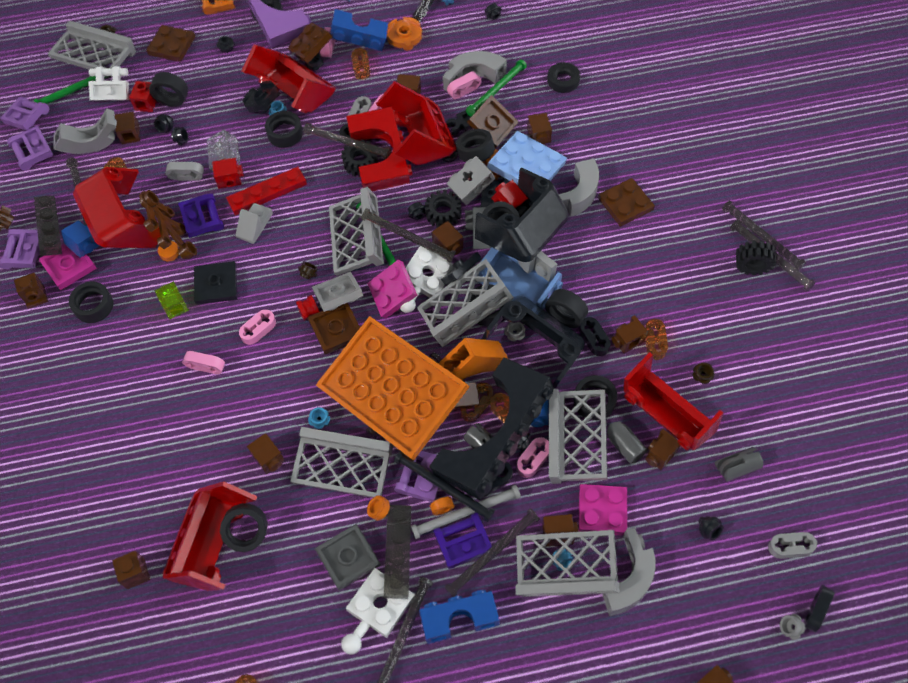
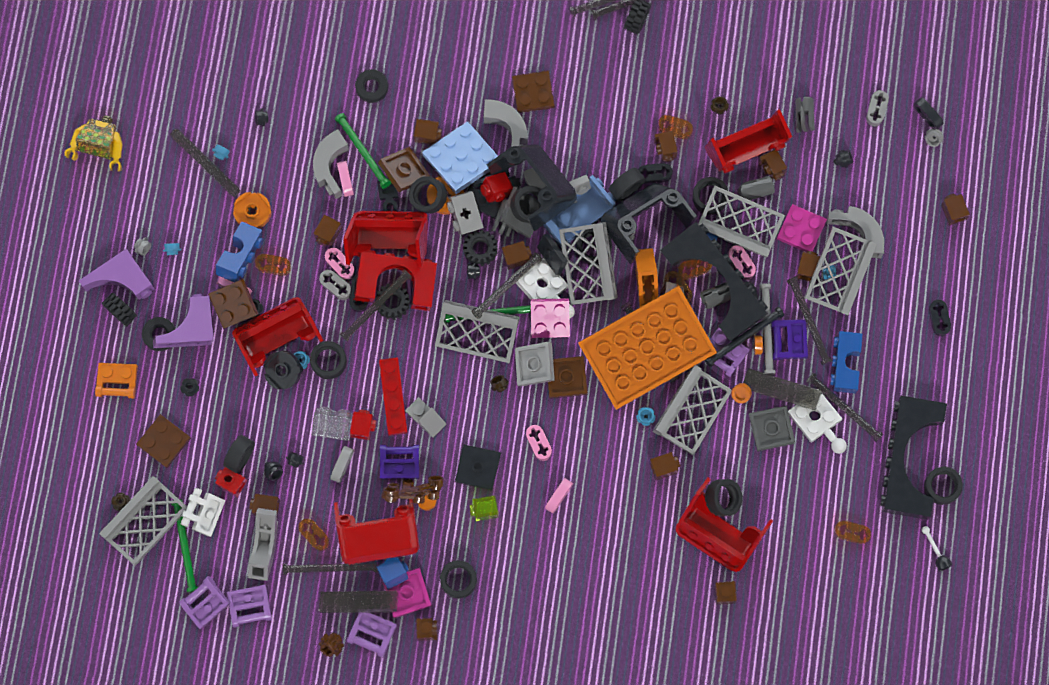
camera: 70 degrees left, 15 degrees up
red wheel [296,295,319,321] -> none

